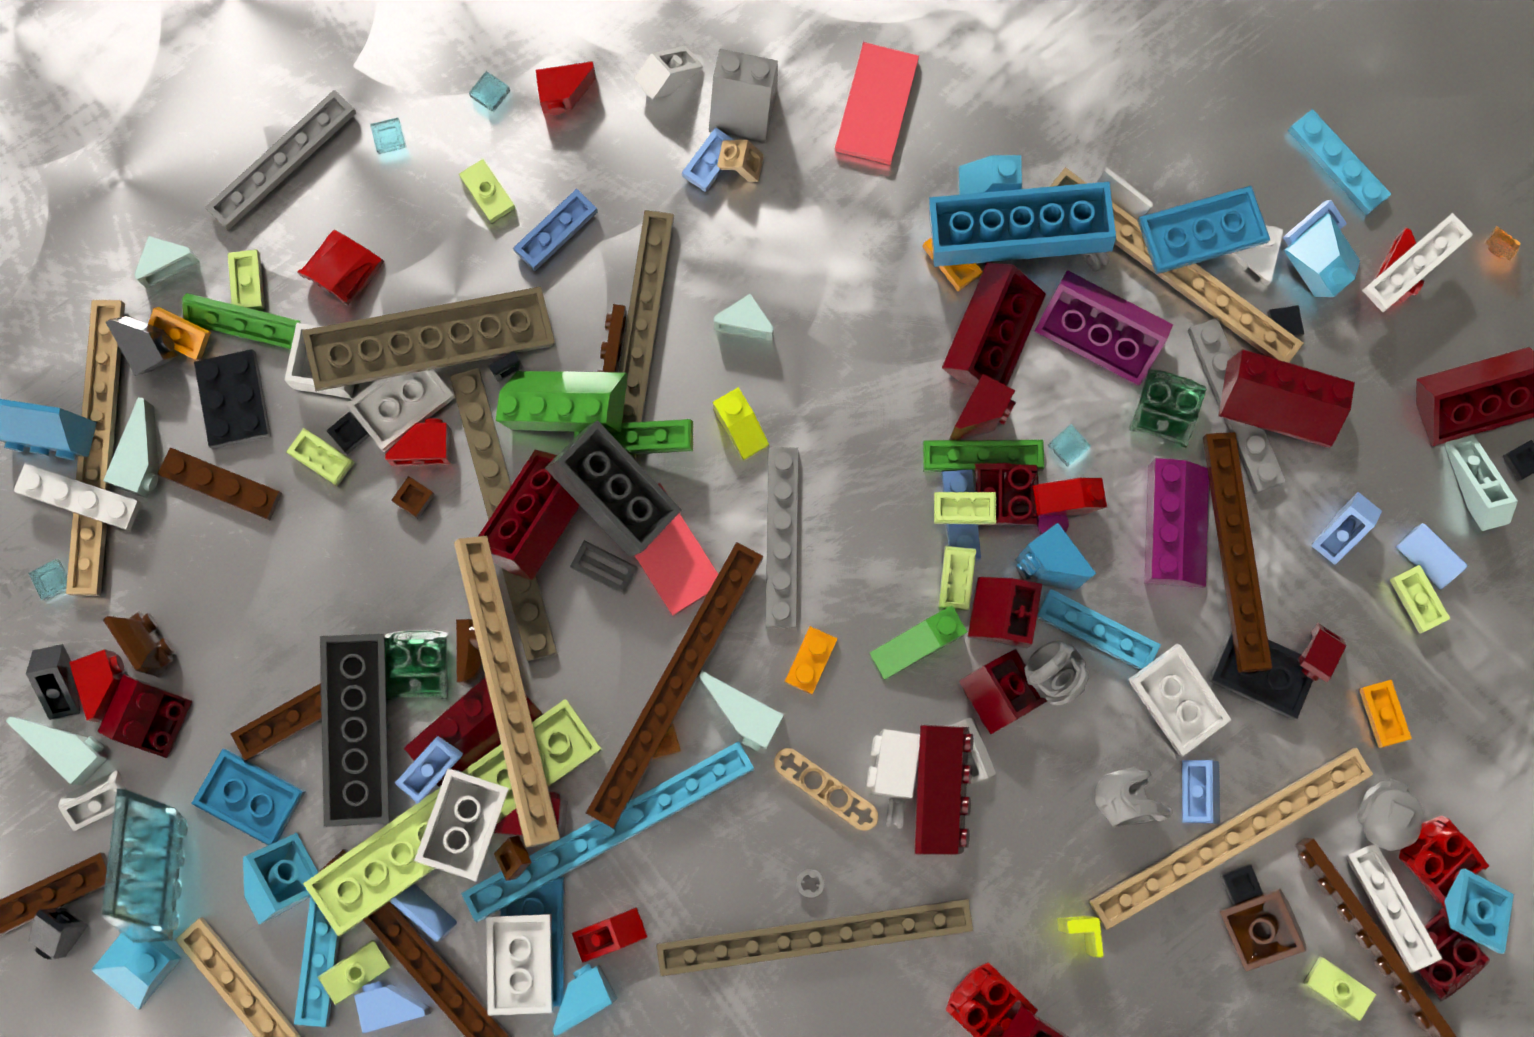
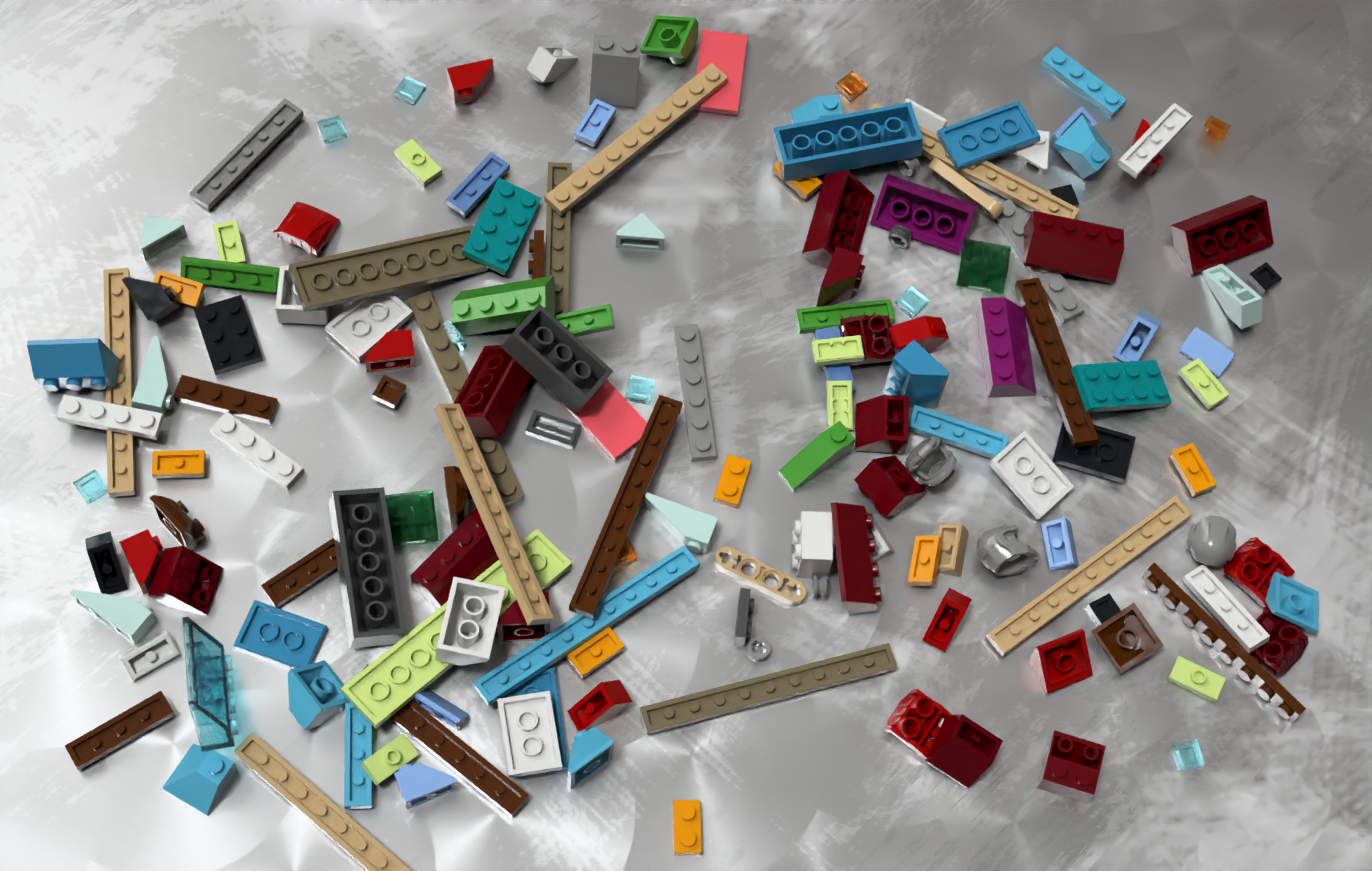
camera: 15 degrees left, 15 degrees down
black slope [28,907,88,960] -> none
yellowish green plate [286,428,354,486] -> none
black tile [326,412,370,455] -> none
light blue slope [395,736,463,804] -> none
black tile [489,351,523,382] -> none
reddish brown plate [494,835,532,881] -> none
neon yellow slope [712,387,769,460] -> none
tan bracket [717,140,764,182] -> none
neon yellow panel [1057,916,1104,958] -> none
dark red slope [1298,622,1346,683] -> none
none -> light orange plate [152,450,206,479]
none -> white plate [210,411,304,490]
none -> clear light blue tile [442,320,467,352]
none -> teal plate [461,178,542,276]
none -> tan plate [544,63,728,216]
none -> light orange plate [567,627,625,679]
none -> clear light blue tile [625,375,654,405]
none -> bright green slope [641,15,699,64]
none -> dark grey plate [734,588,755,646]
none -> clear orange plate [835,71,868,103]
none -> dark grey bush [888,225,912,248]
none -> light orange plate [908,536,943,586]
none -> red slope [922,588,972,652]
none -> tan beam [927,158,1004,219]
none -> tan slope [937,524,969,576]
none -> red slope [1029,629,1093,694]
none -> teal plate [1071,360,1172,413]

